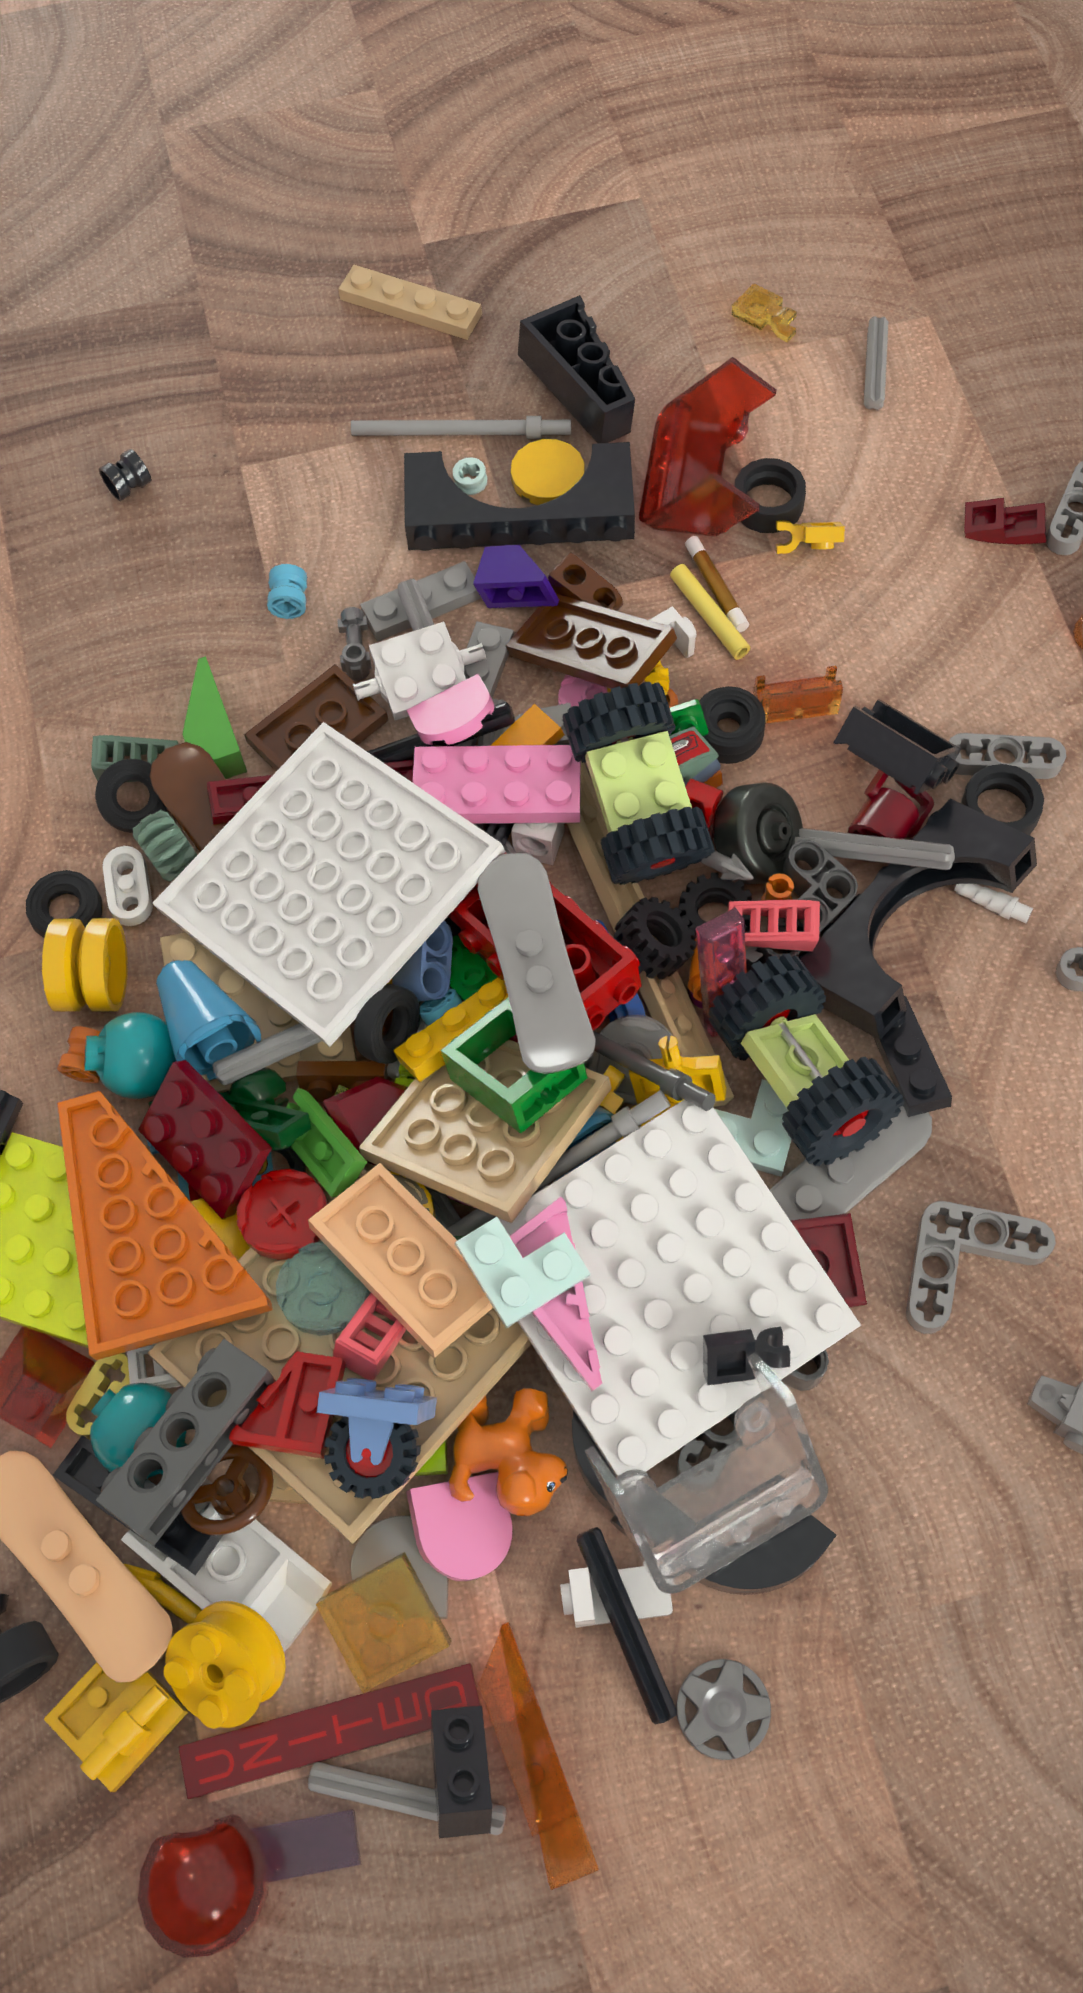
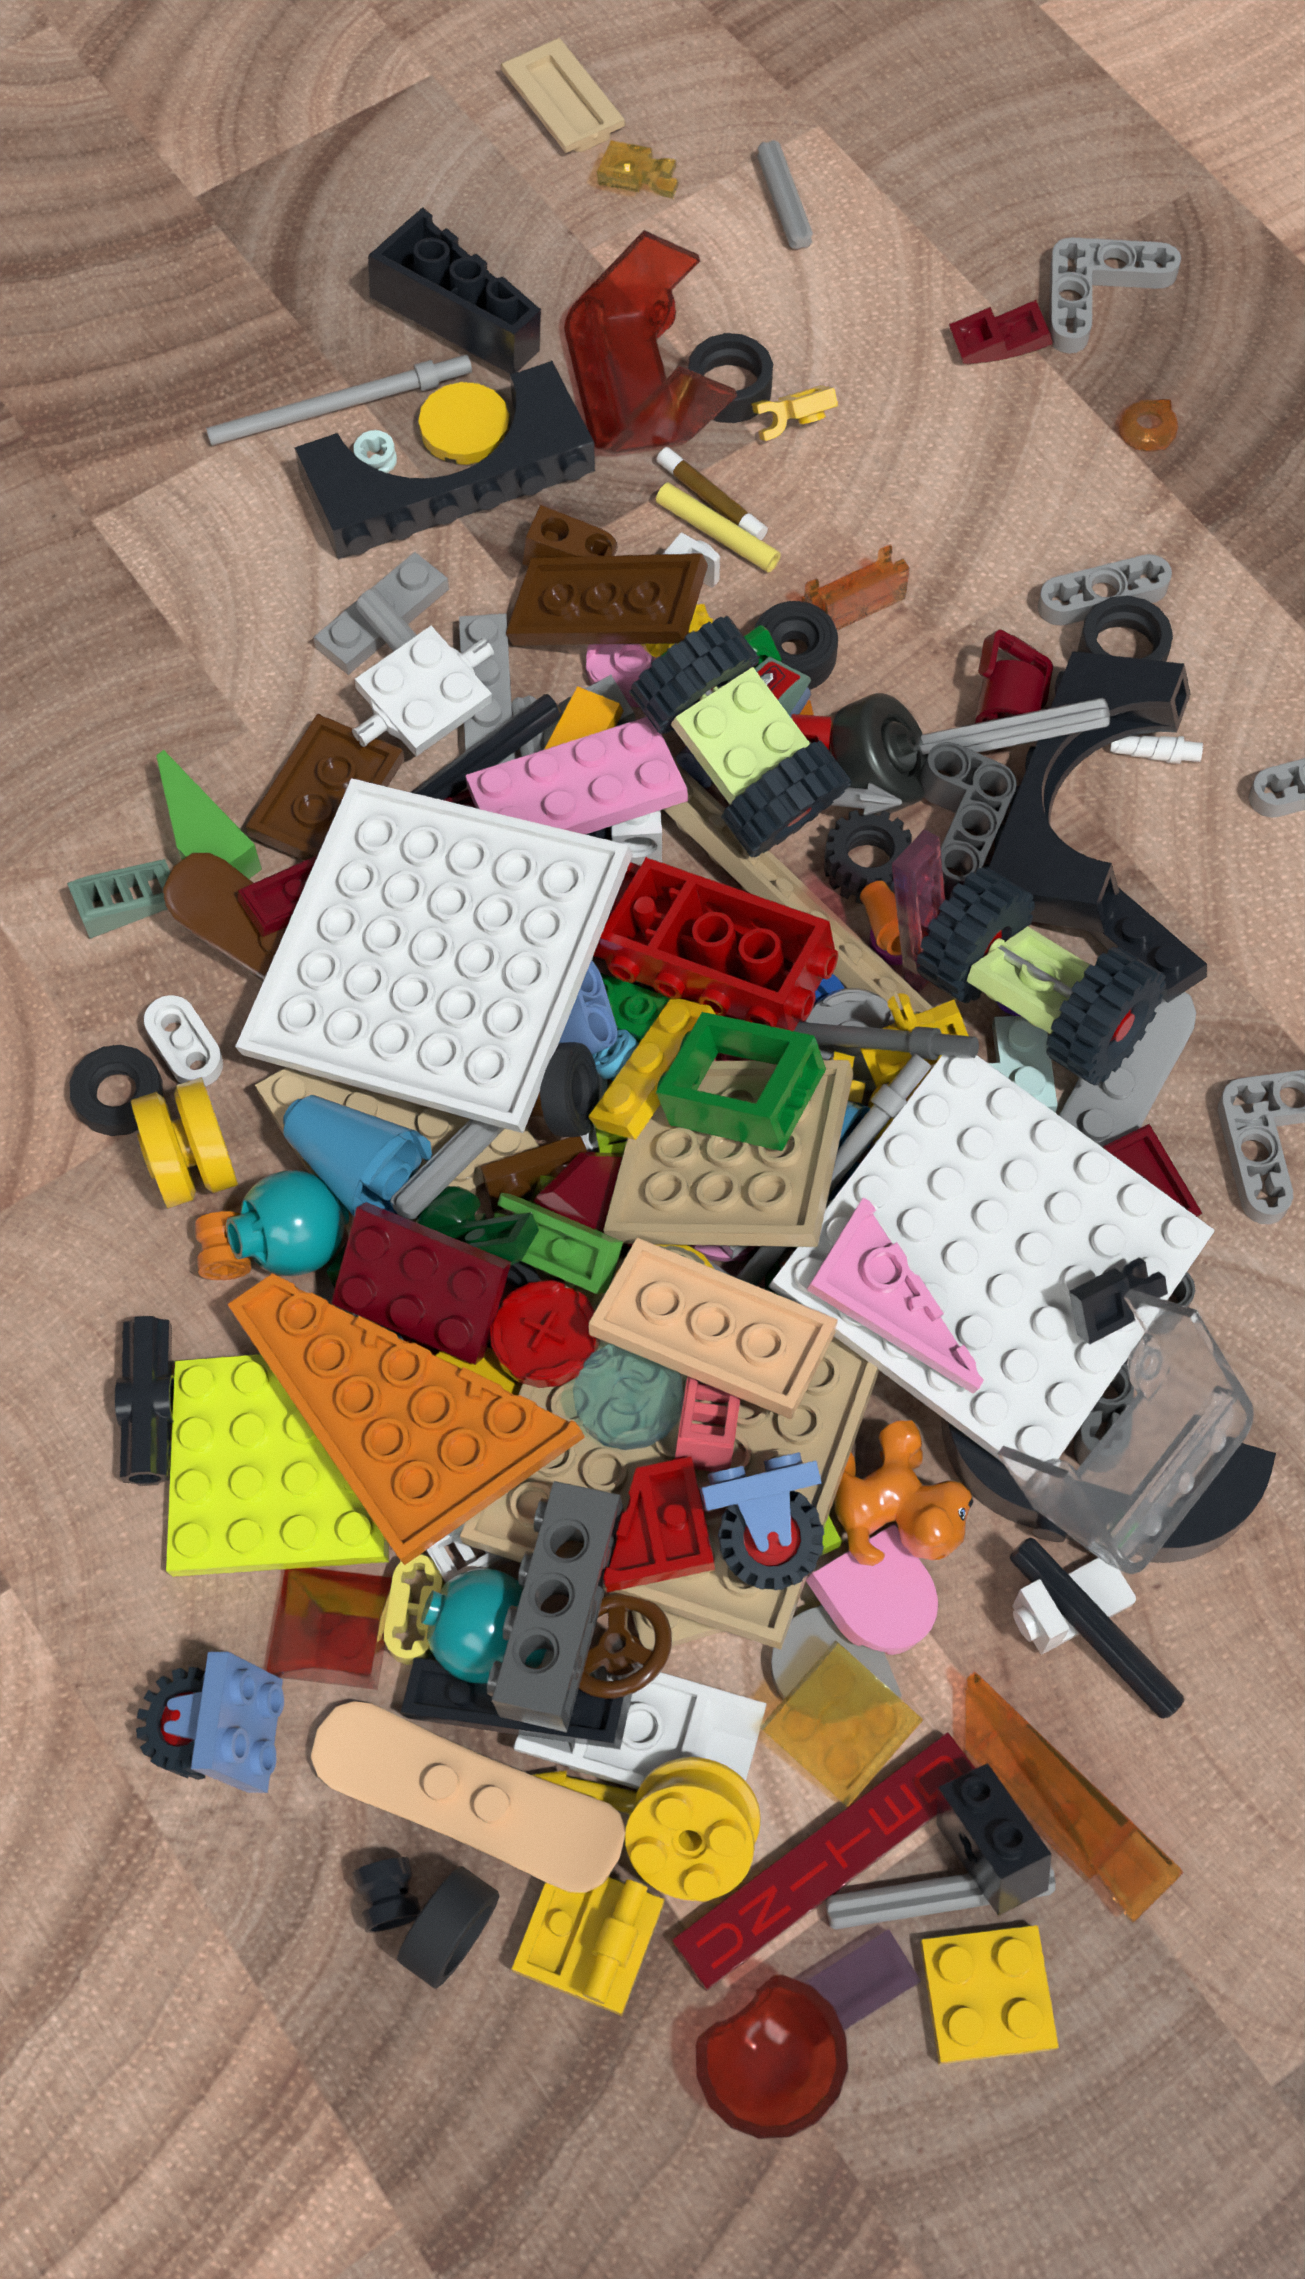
camera: 25 degrees left, 0 degrees up
black tyre [95,759,168,833] -> none
sand green gear [133,810,197,882] -> none
medium azure wheel [267,564,308,619] -> none
tan plate [338,265,482,340] -> none
flat silver bar [338,607,372,681] -> none
bright pink tile [407,674,495,745] -> none
light aqua plate [455,1217,591,1328] -> none
dark purple slope [473,545,559,608] -> none
light grey piece [478,853,596,1074] -> none
black tyre [614,897,697,980] -> none
flat silver wheel [676,1659,771,1760] -> none
coral slope [727,900,820,952] -> none
orange pin [761,873,794,901] -> none
black window [833,699,961,795] -> none
none -> tan piece [501,38,625,153]
none -> yellow plate [920,1925,1059,2065]

